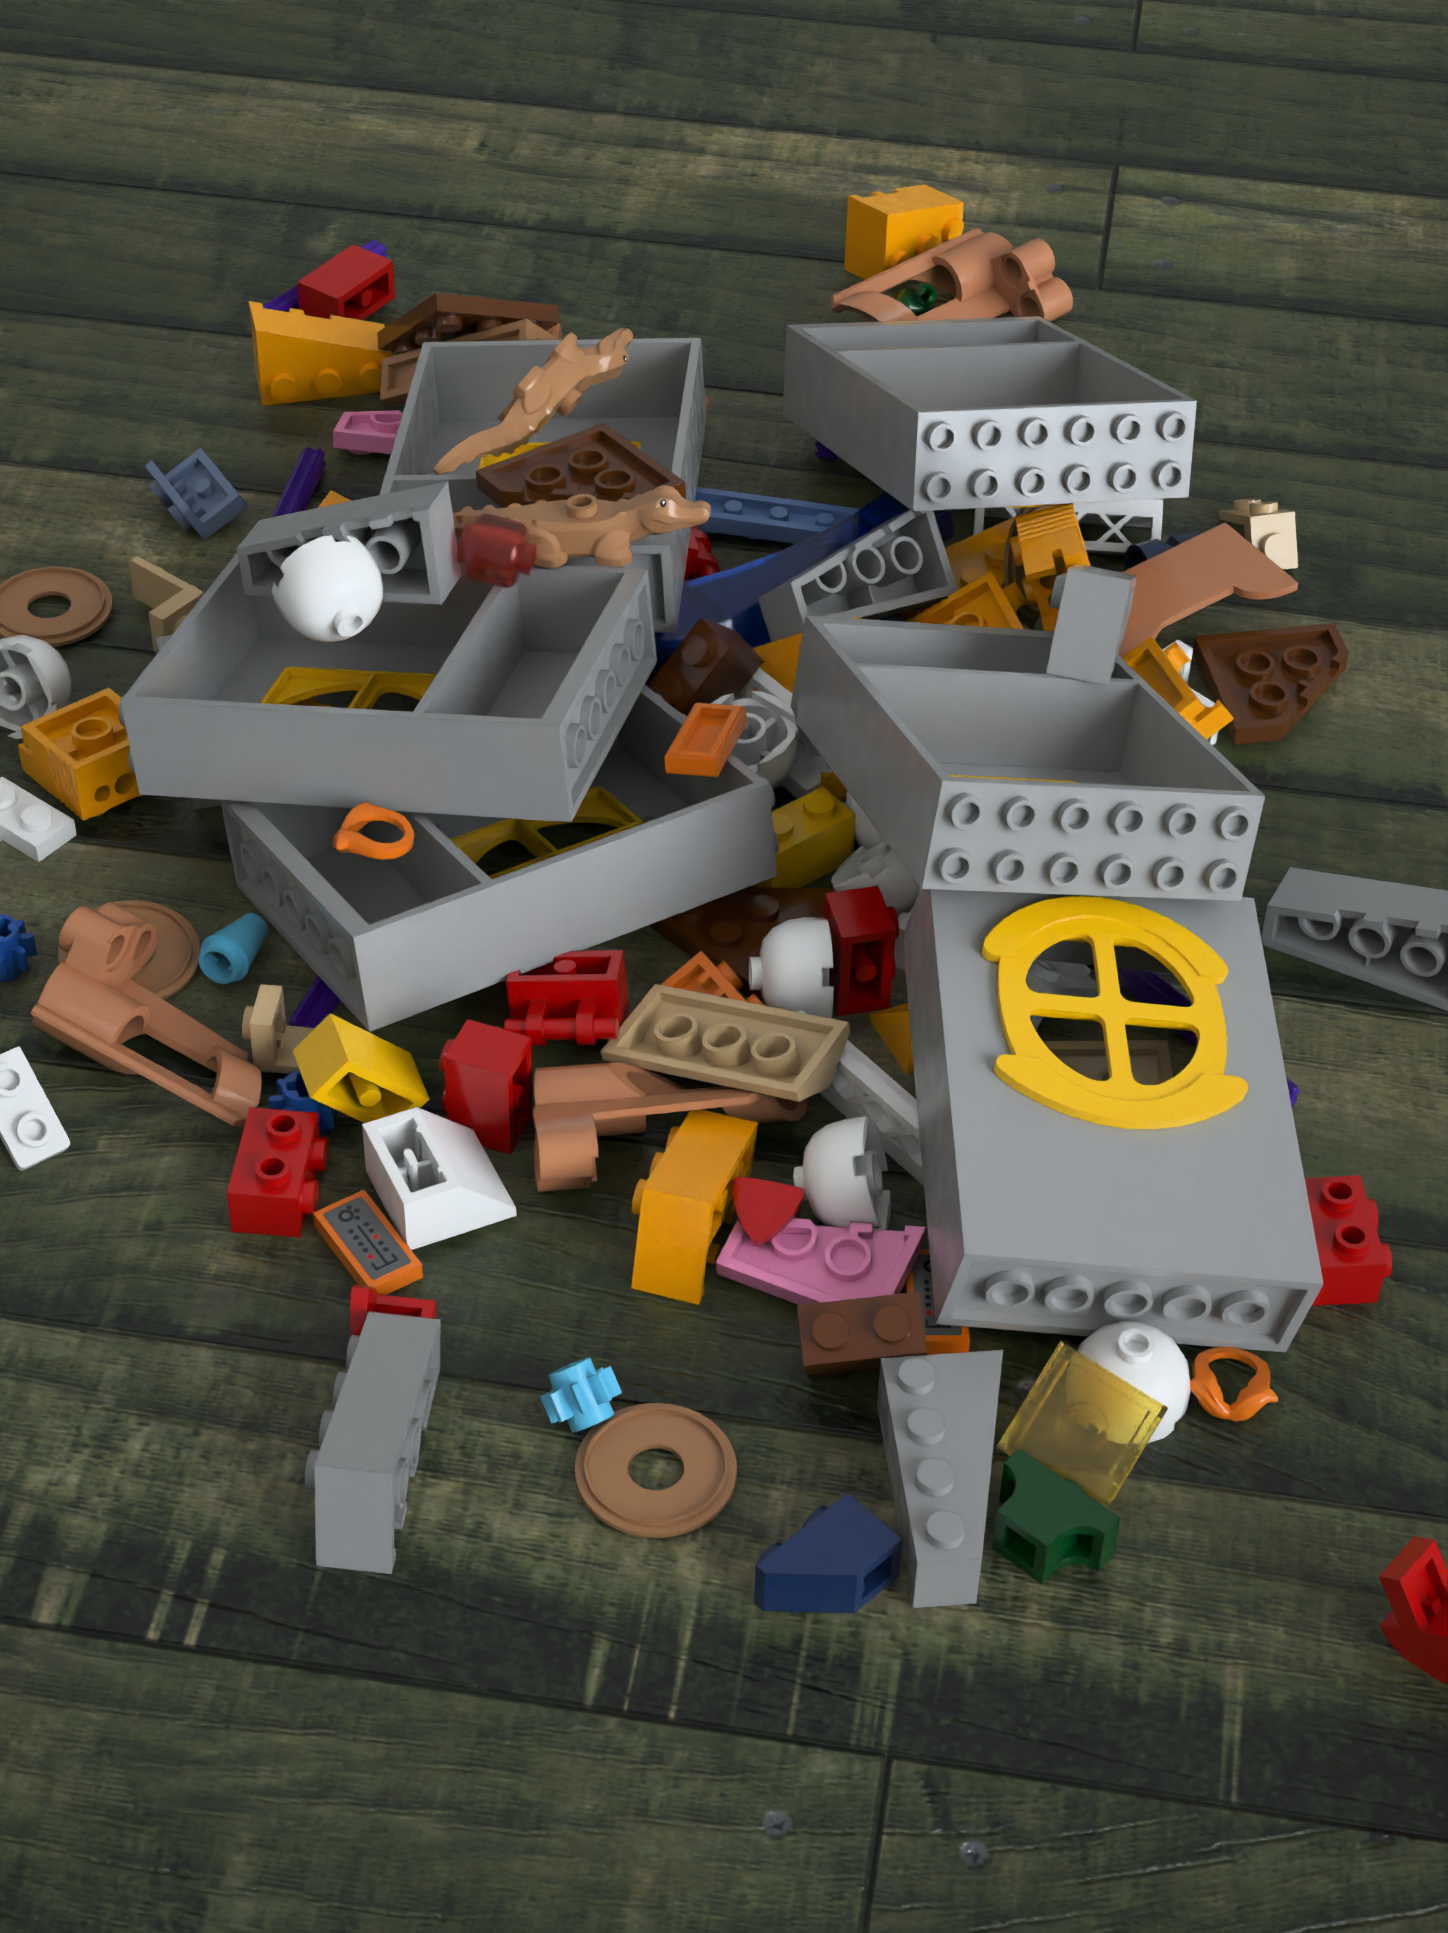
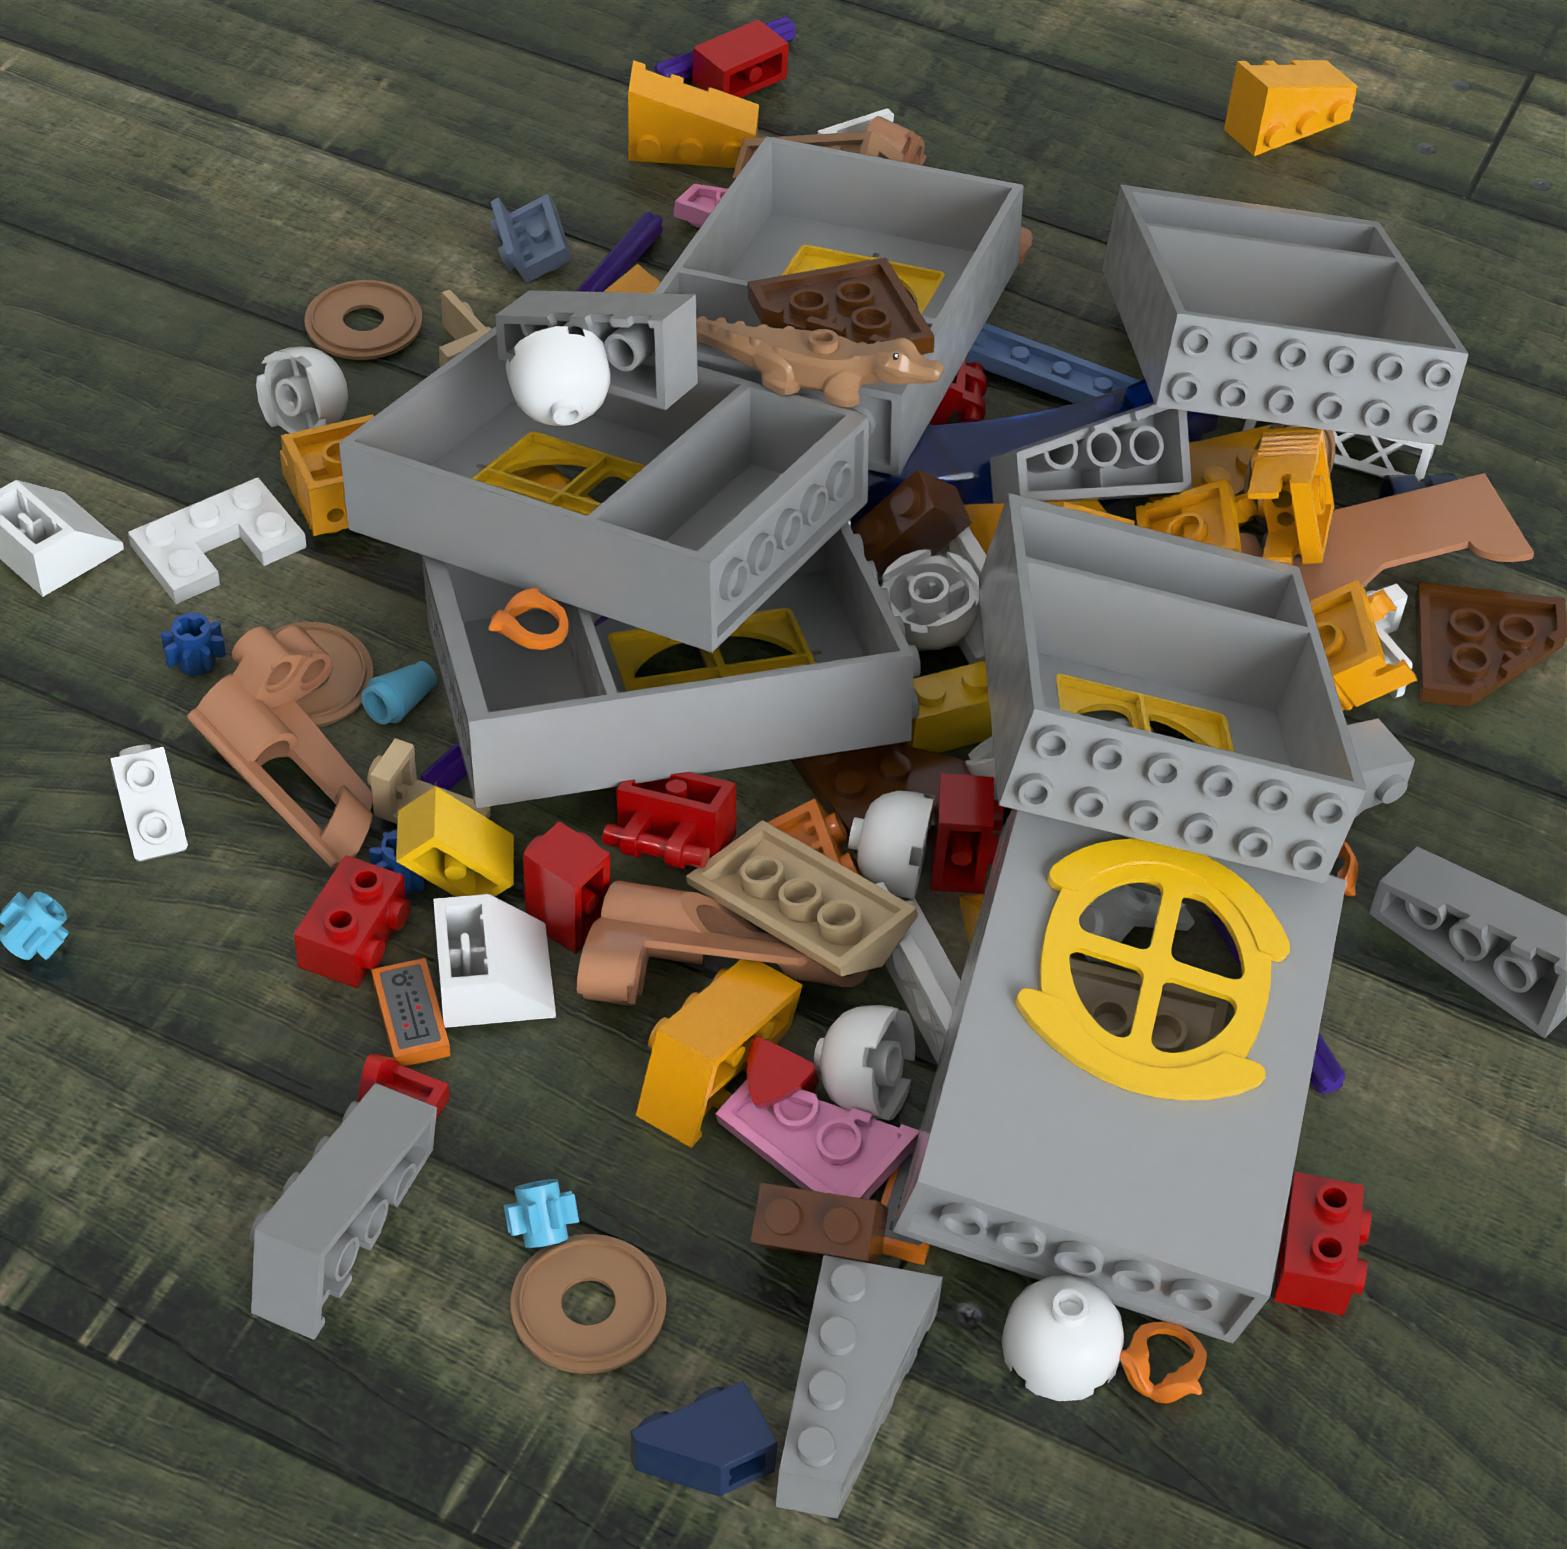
camera: 15 degrees right, 5 degrees up
reddish brown plate [377,293,560,355] -> none
medium nougat animal [433,328,633,475] -> none
clear red head [457,514,537,588] -> none
orange tile [664,703,747,777] -> none
nougat panel [831,228,1073,322] -> none
dark green arm [893,283,937,316] -> none
dark green brick [992,1448,1120,1584] -> none
clear yellow tile [996,1341,1169,1509] -> none
light grey wedge [1046,564,1137,686] -> none
tan bracket [1219,498,1298,570] -> none

